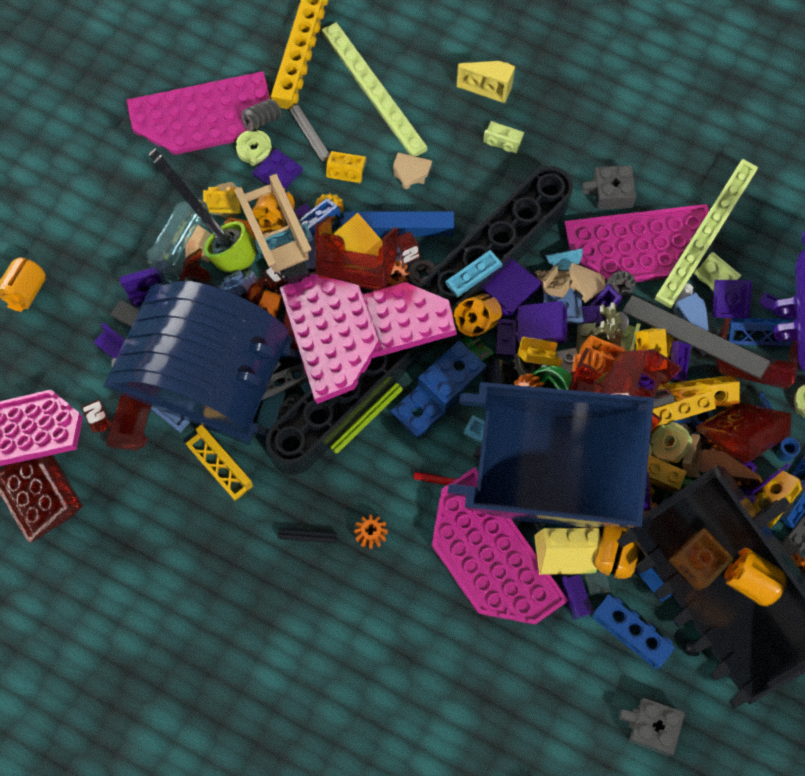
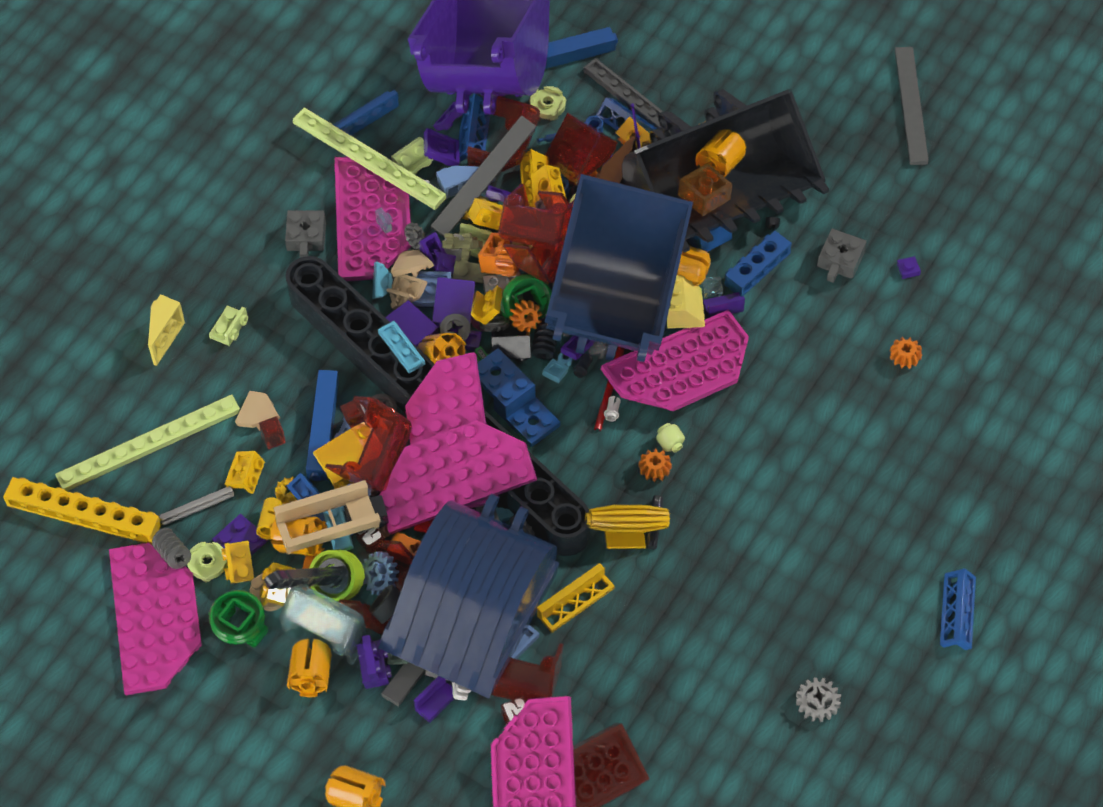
camera: 85 degrees left, 10 degrees down
none -> green piece [208,590,268,648]
none -> yellow bracket [221,541,254,584]
none -> yellow pin [256,497,283,540]
none -> clear red brick [259,416,286,449]
none -> light orange cylinder [287,638,332,697]
none -> blue fence [333,90,399,136]
none -> clear light blue plate [375,207,393,233]
none -> dark grey gear [440,314,470,341]
none -> yellow plate [585,505,670,549]
none -> white pin [604,396,621,422]
none -> yellowish green head [656,423,685,453]
none -> light grey gear [796,678,841,722]

